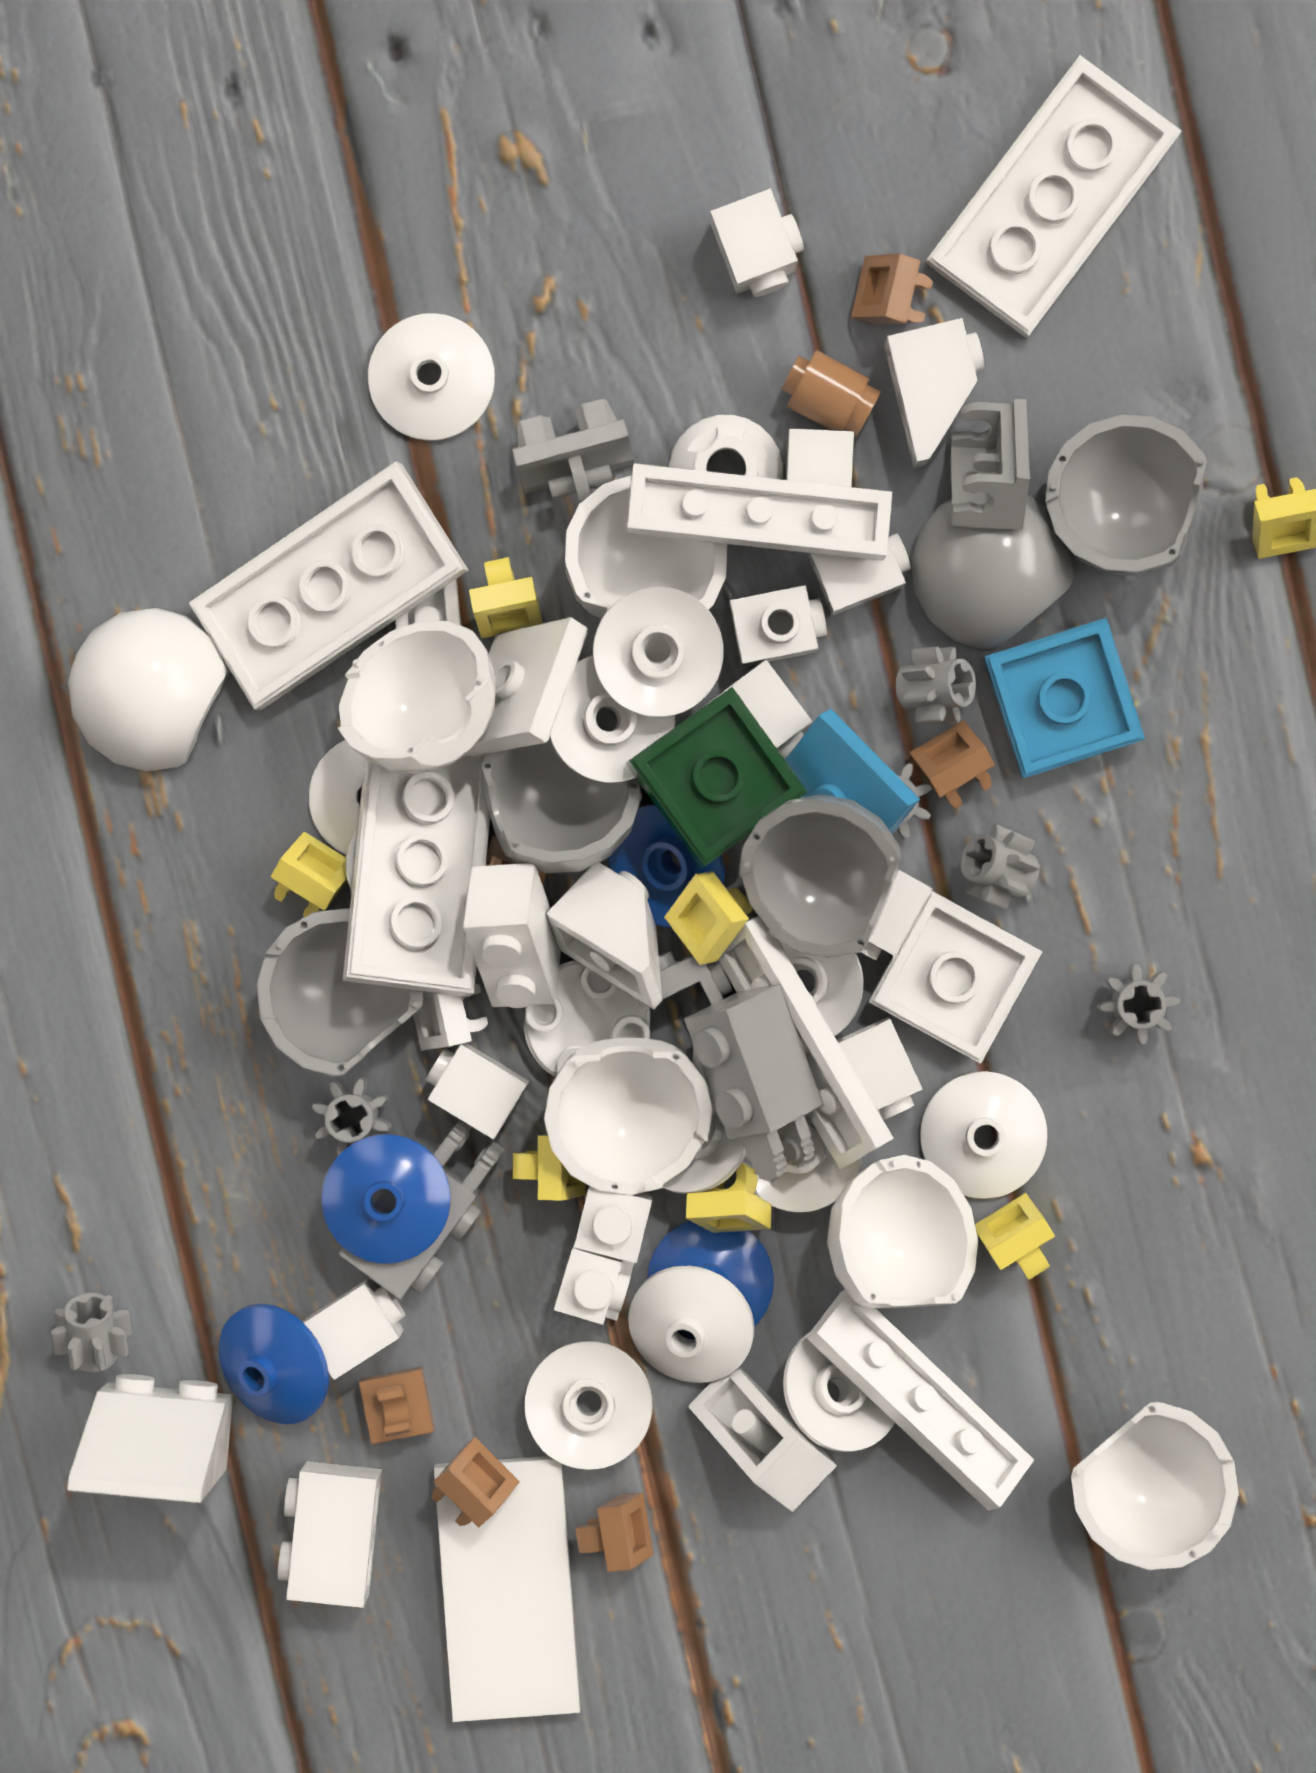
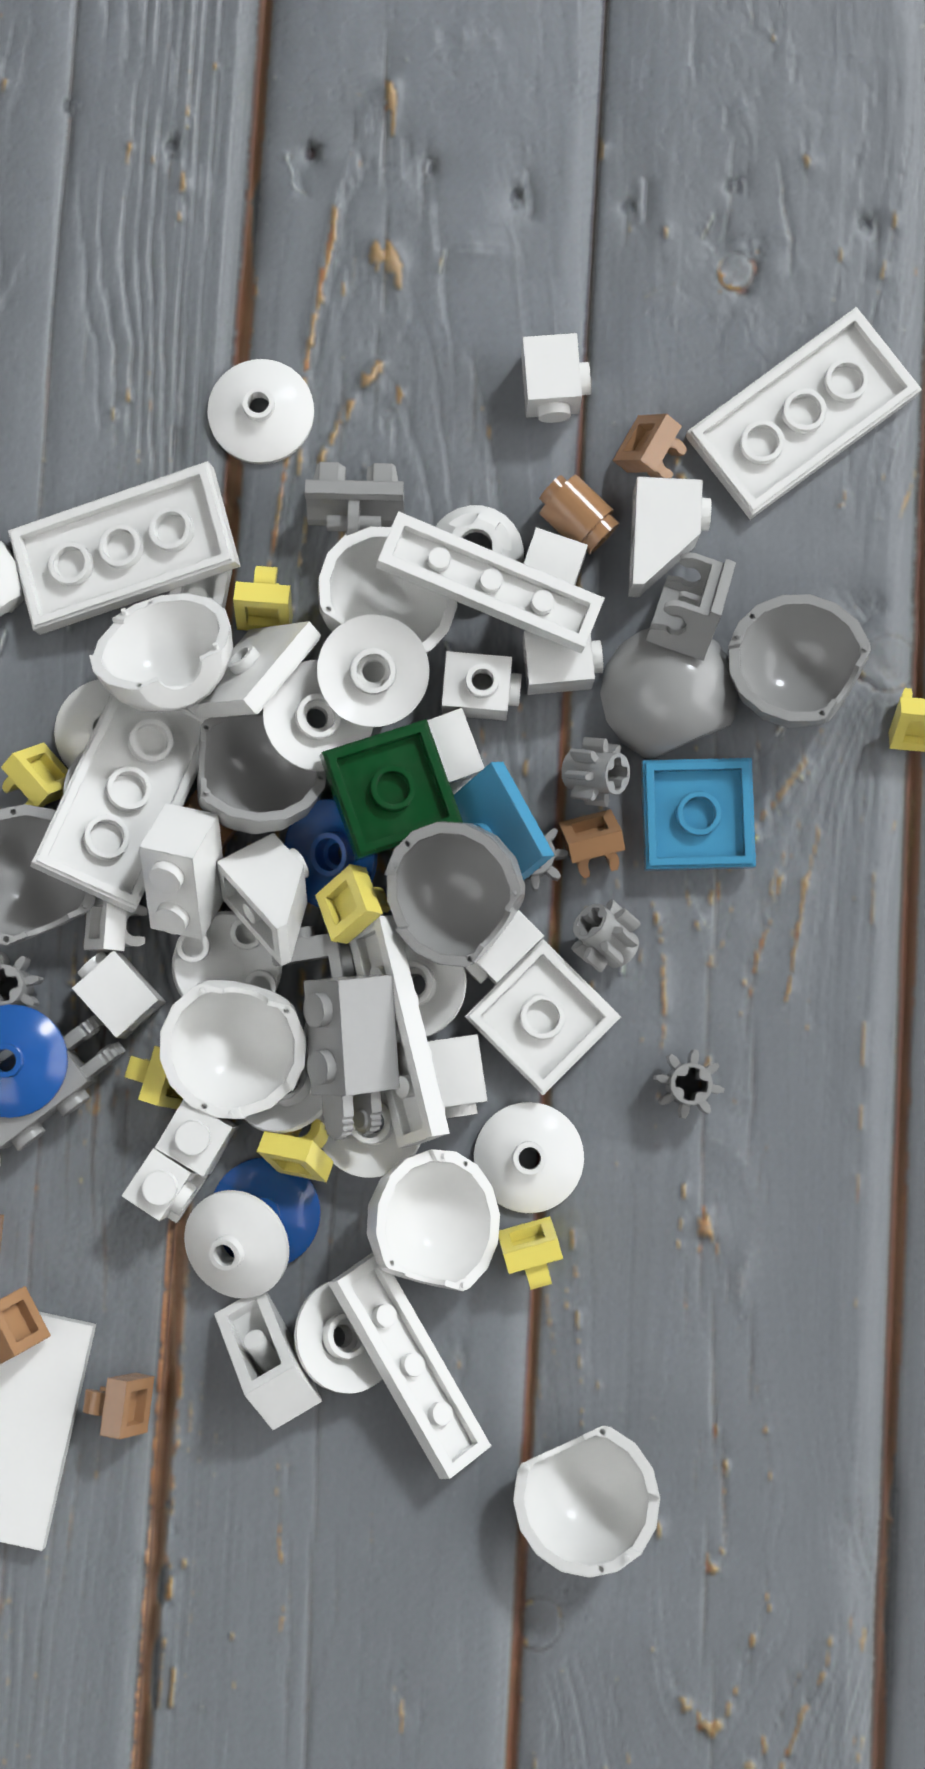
camera: 10 degrees right, 5 degrees down
white dish [525,1341,653,1470] -> none

